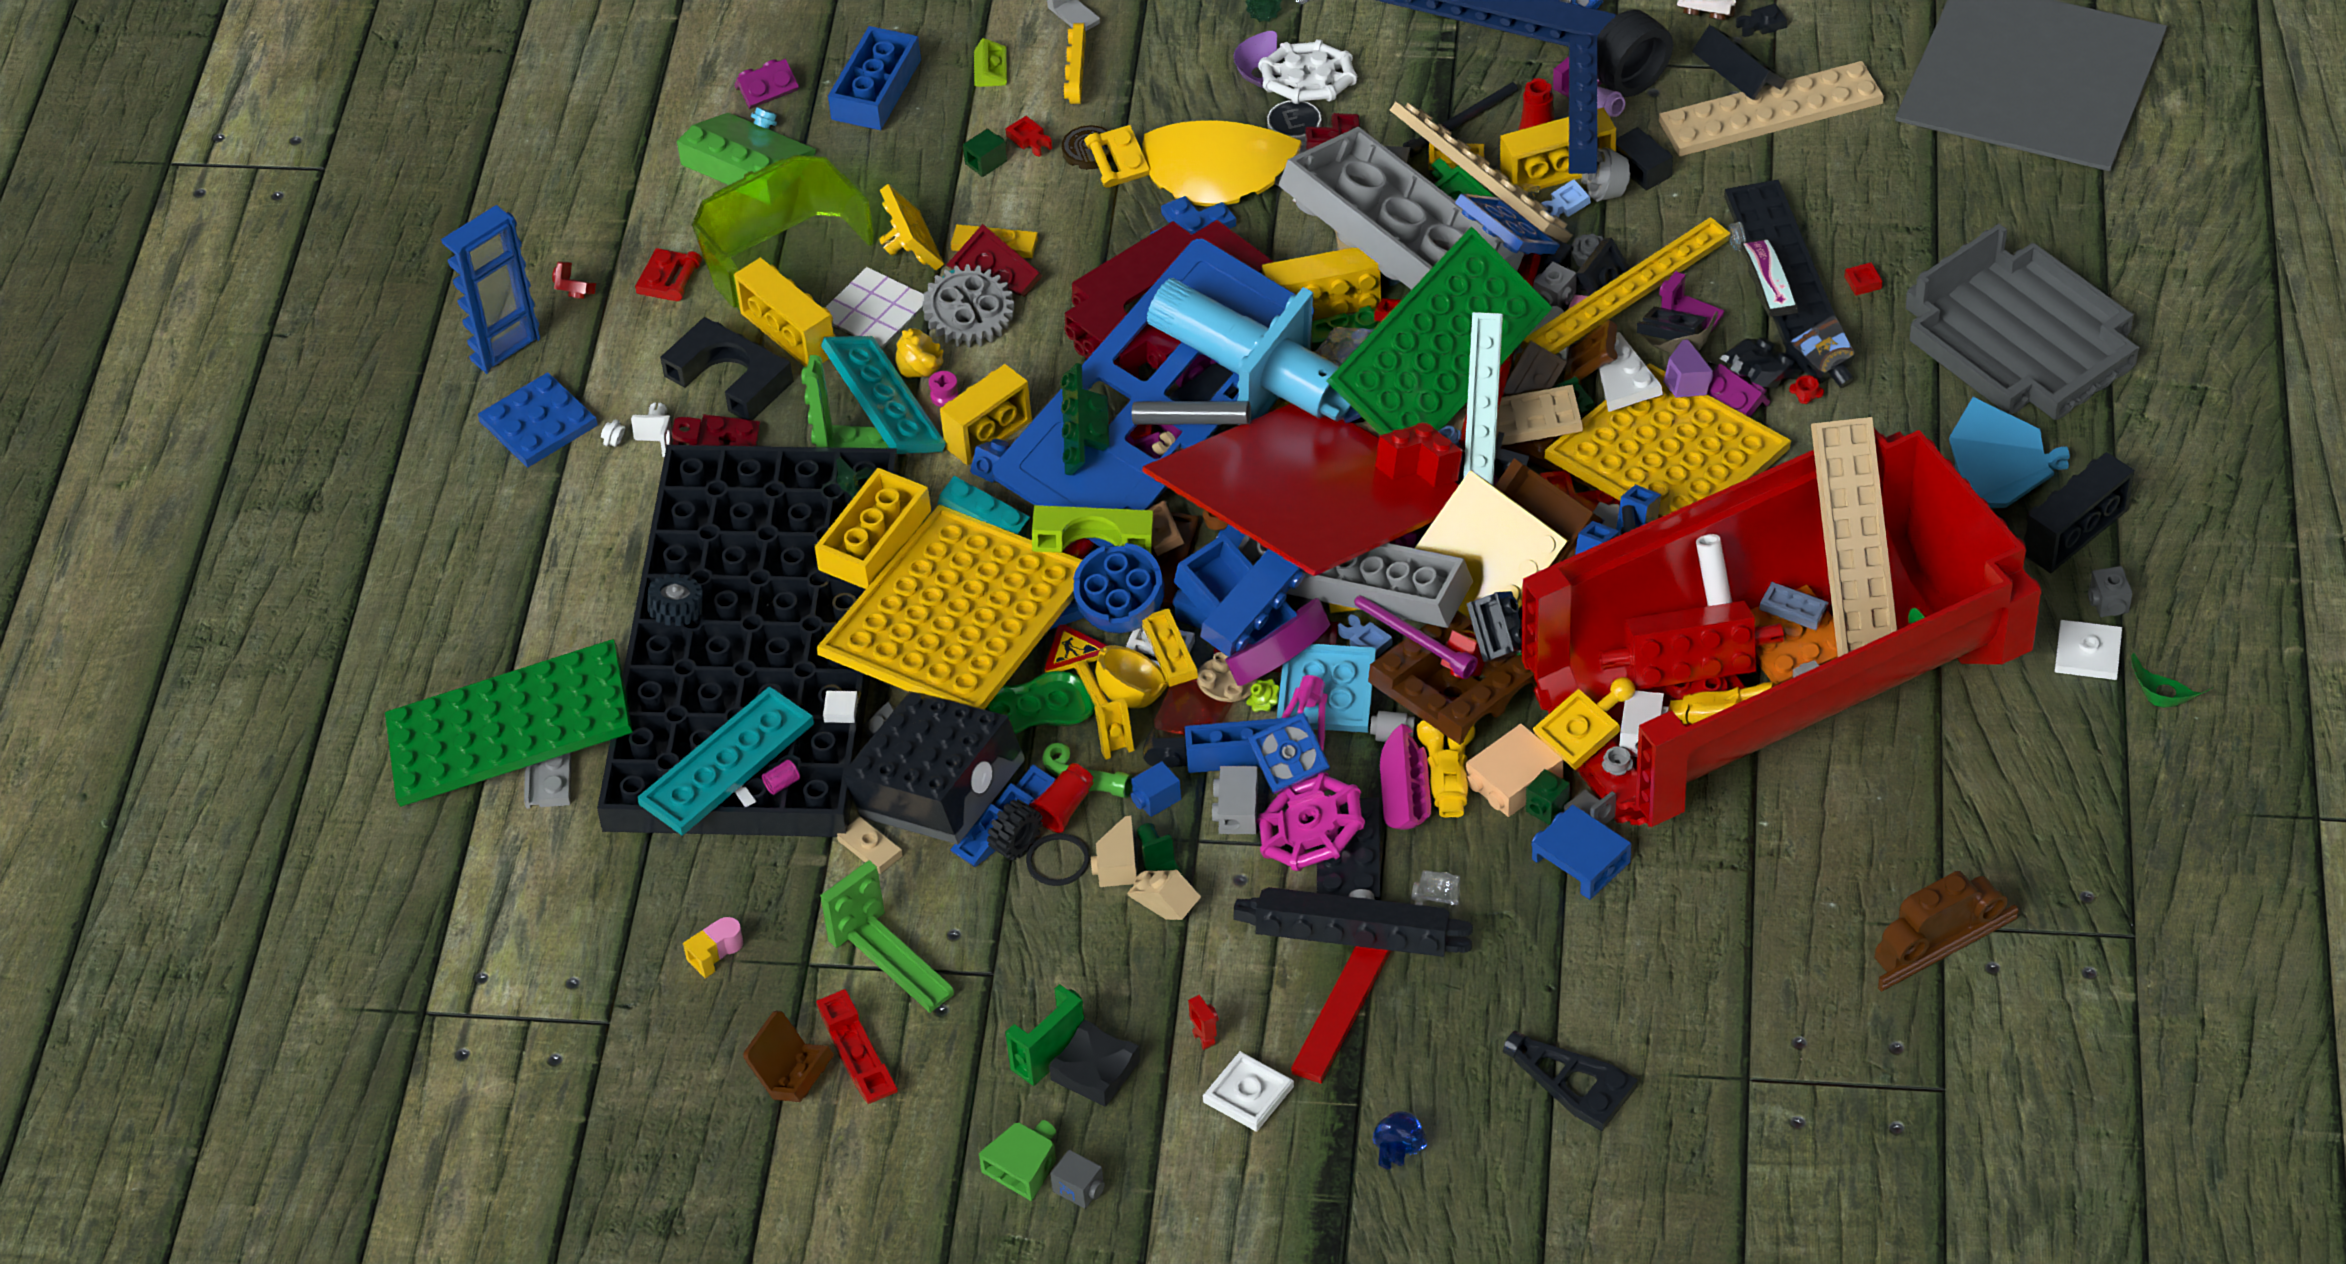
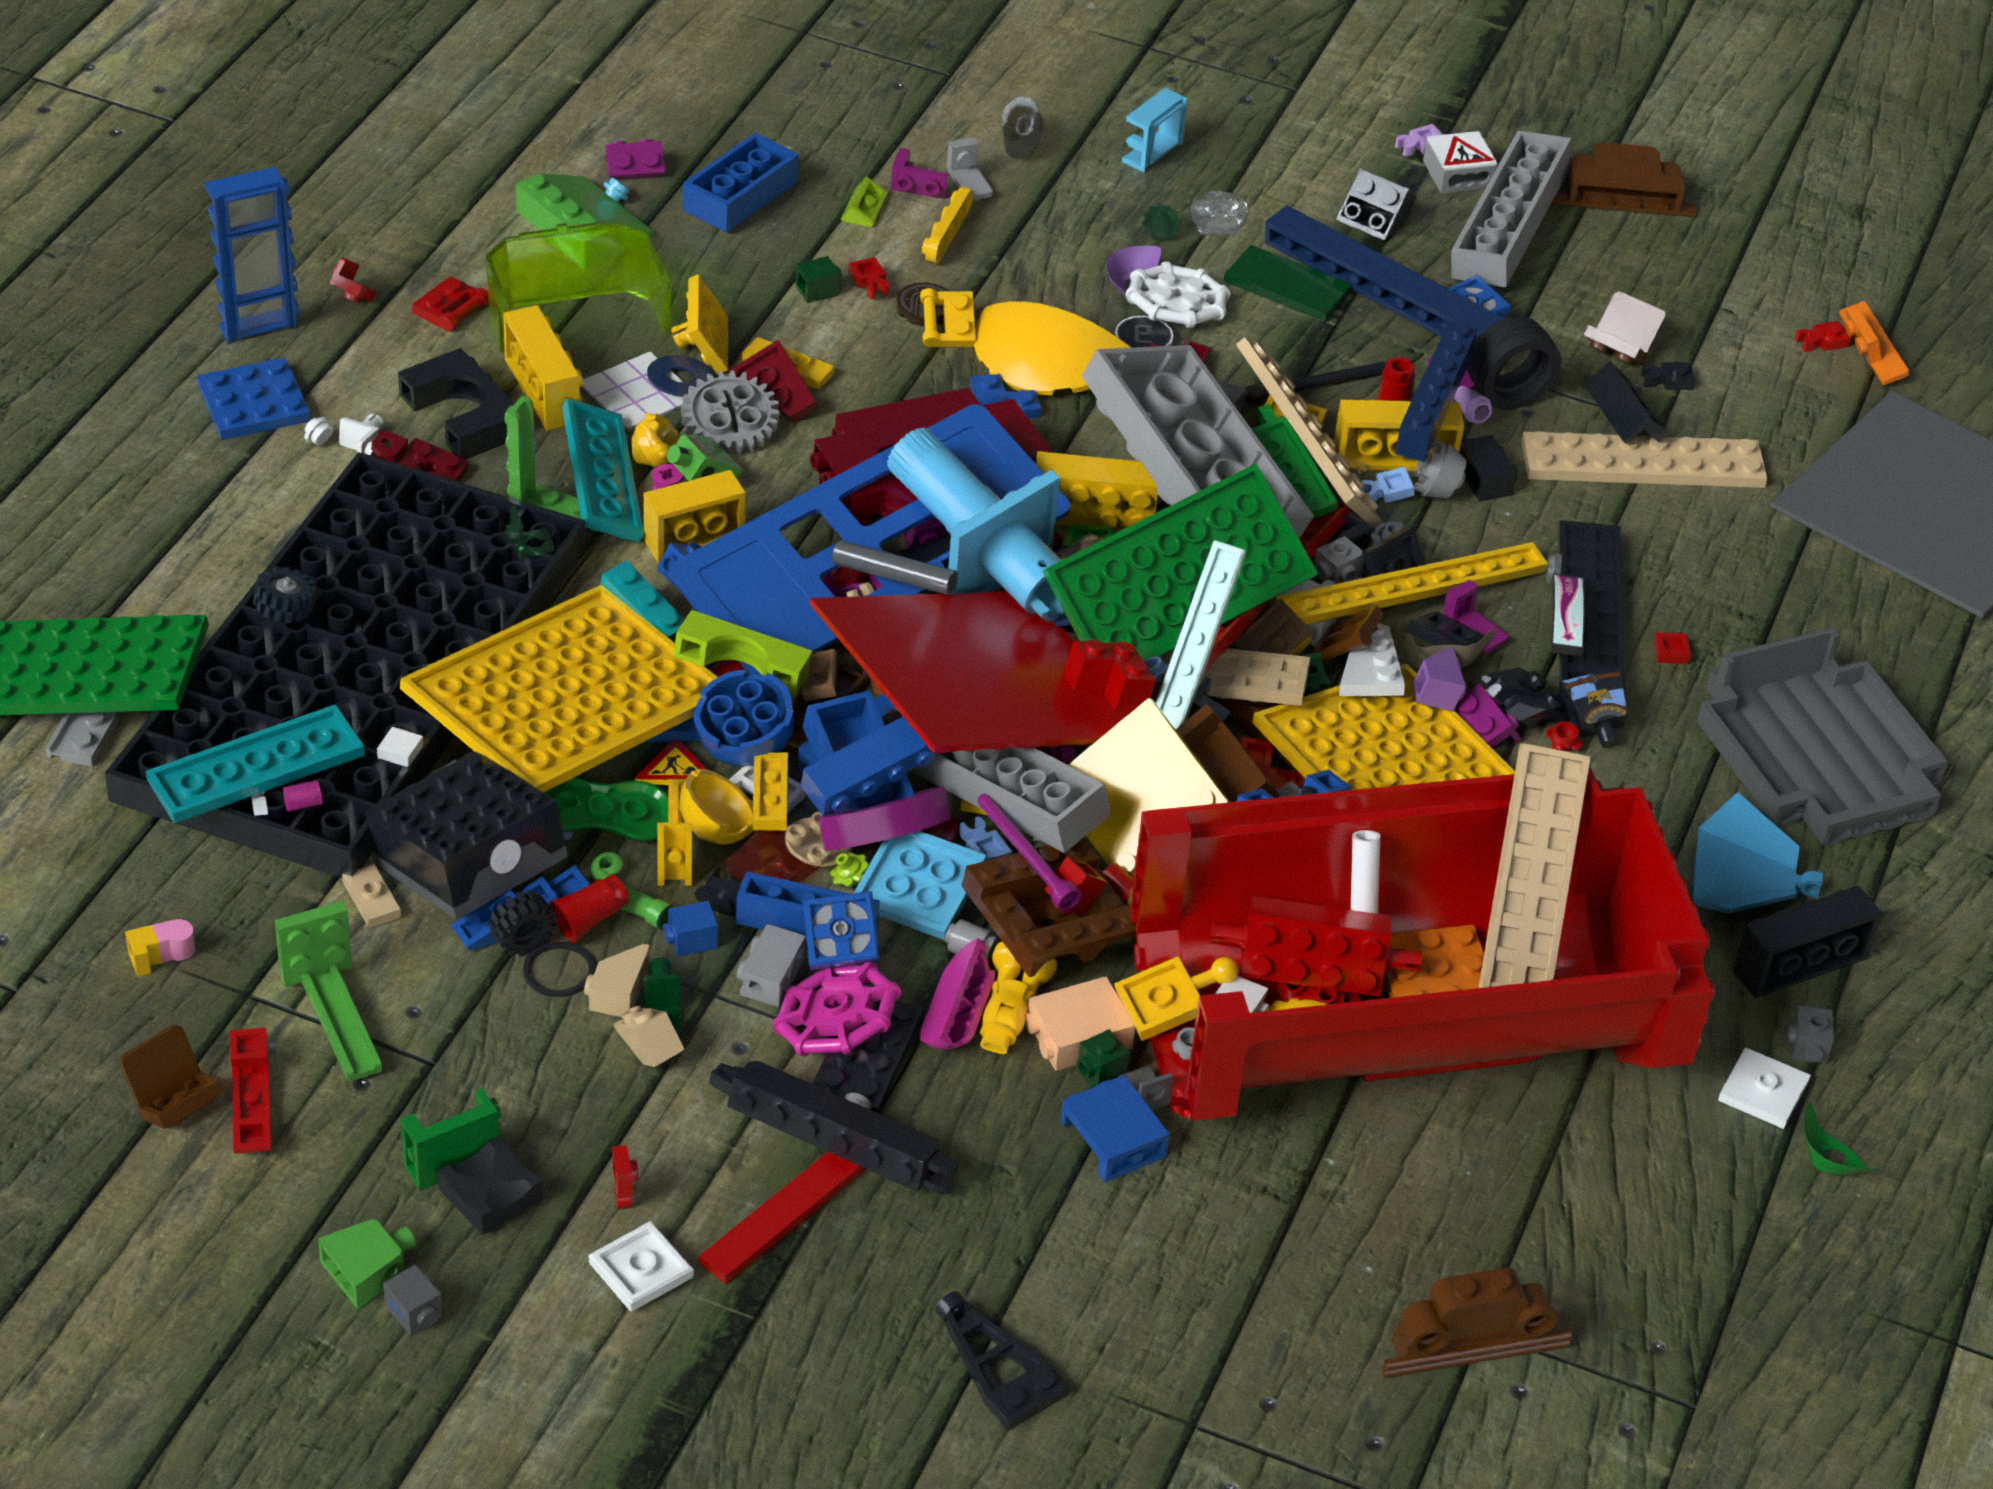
camera: 10 degrees right, 5 degrees down
yellow brick [815,468,931,589] -> none
dark green bracket [1060,363,1109,476] -> none
dark pink plant [1281,675,1328,751] -> none
clear blue piece [1373,1111,1428,1170] -> none
clear bracket [1412,870,1460,906] -> none
blue plate [1455,194,1560,255] -> none
black hinge [1466,591,1522,662] -> none
sand blue plate [1759,582,1829,630] -> none
none -> dark blue gear [647,355,714,397]
none -> bright green torso [667,433,743,481]
none -> magenta bracket [891,148,948,199]
none -> dark green tile [1224,245,1352,322]

